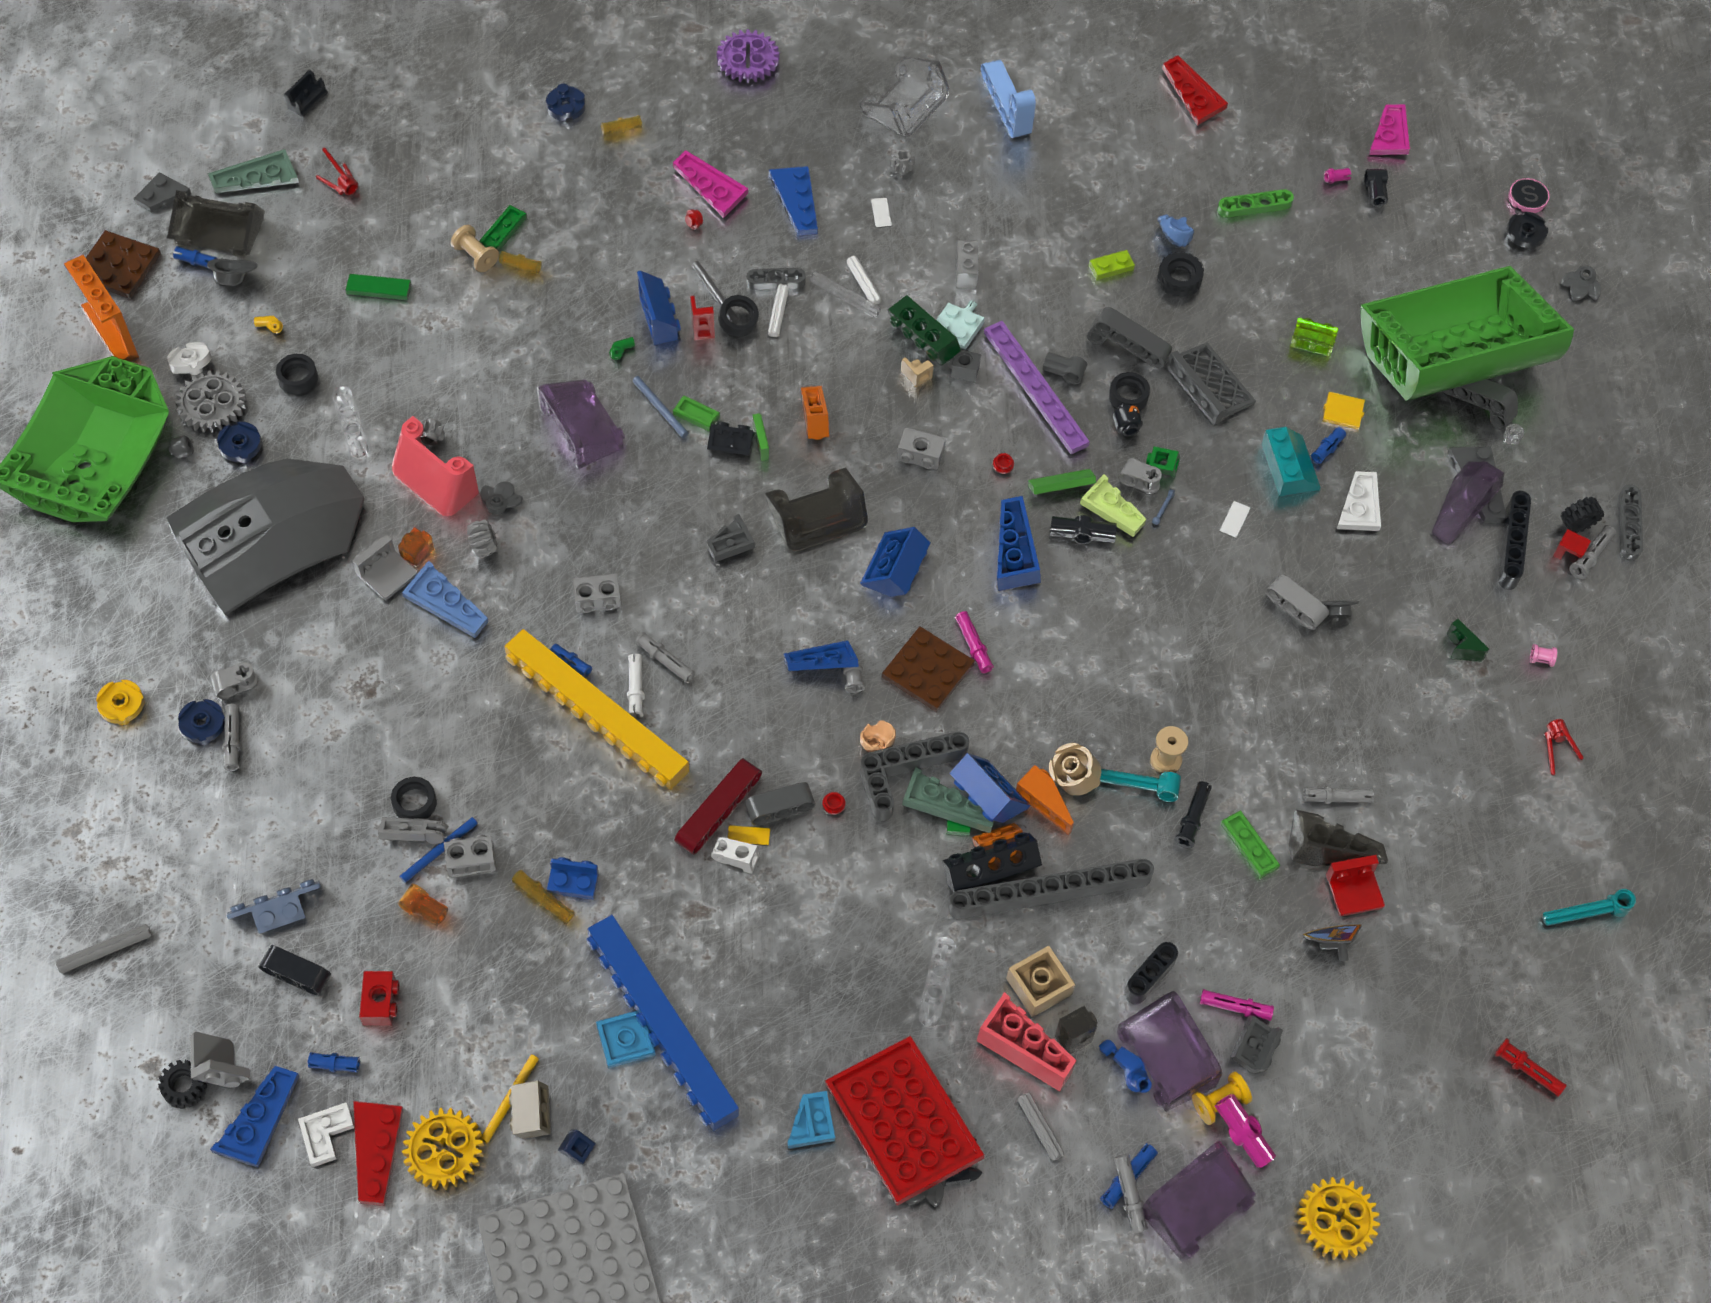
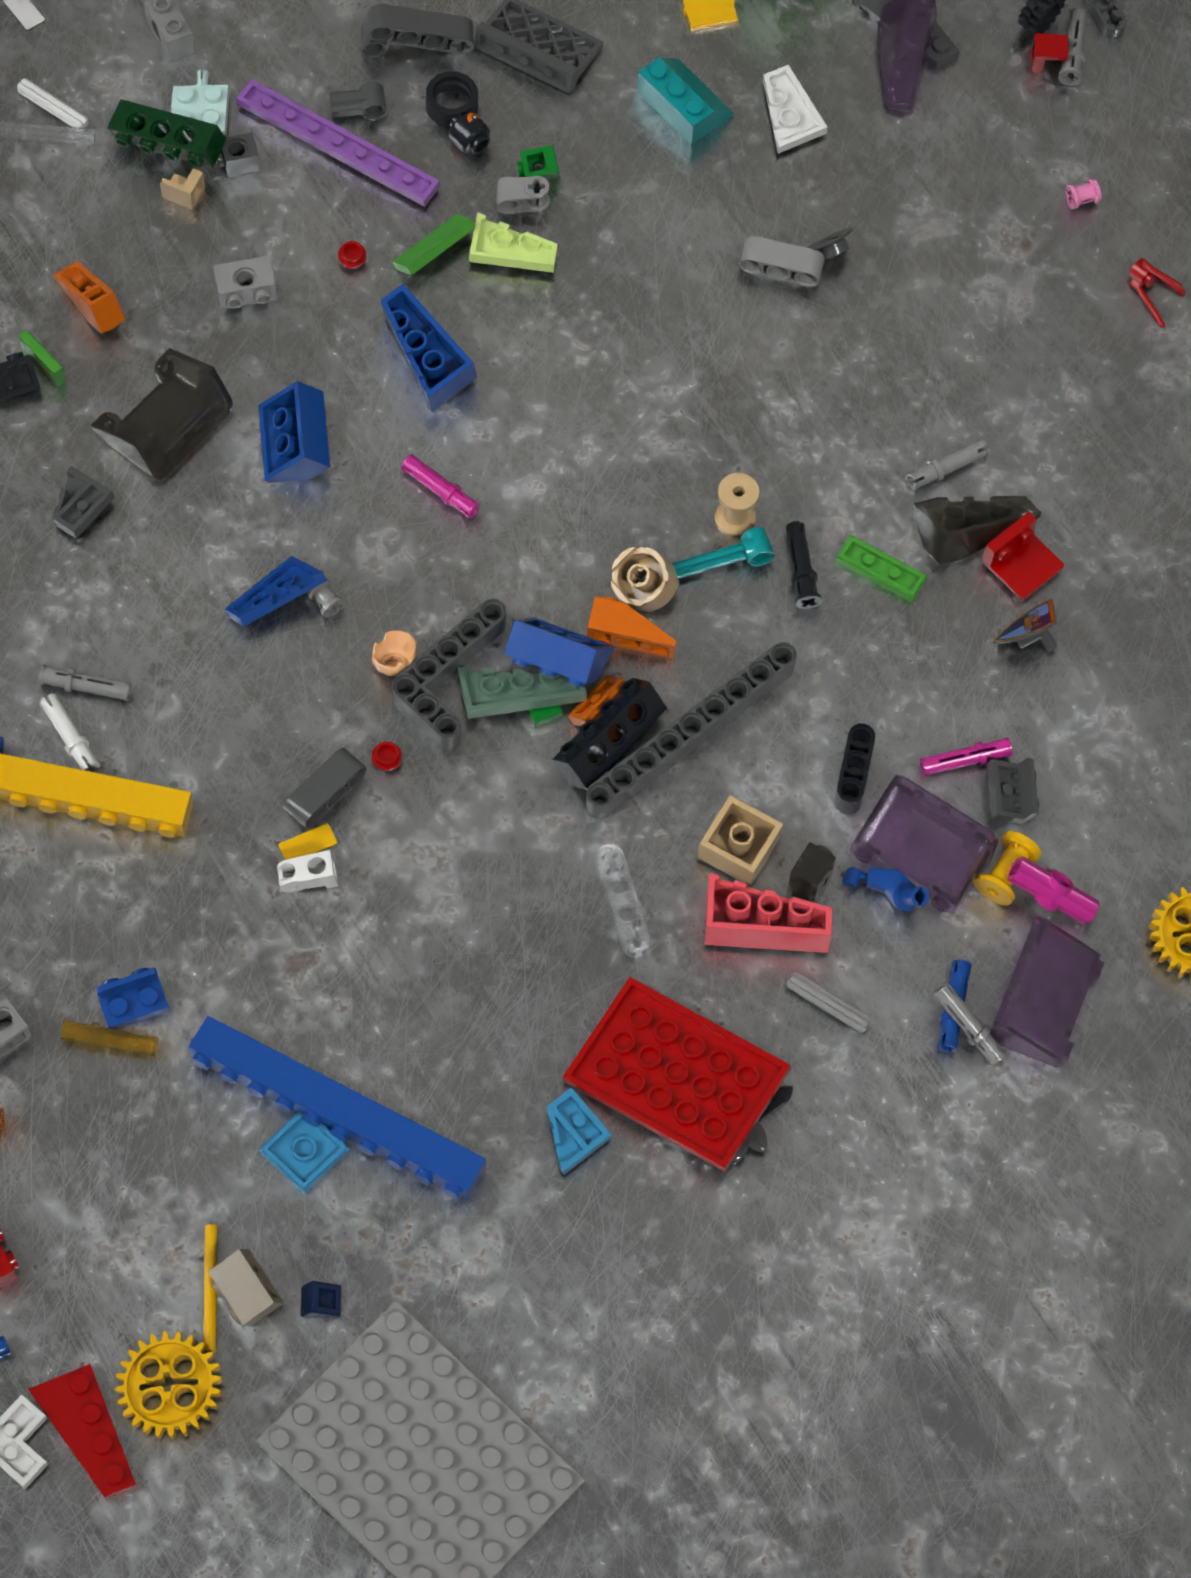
camera: 30 degrees left, 5 degrees up
dark red beam [674,758,762,855] -> none
reddish brown plate [881,626,975,713] -> none
black piece [1050,515,1117,544] -> none
sand blue hinge [1152,489,1175,525] -> none
white sticker [1219,501,1250,538] -> none
blue pin [1311,427,1346,464] -> none
dark green slope [1447,619,1489,662] -> none
black beam [1498,491,1531,590] -> none

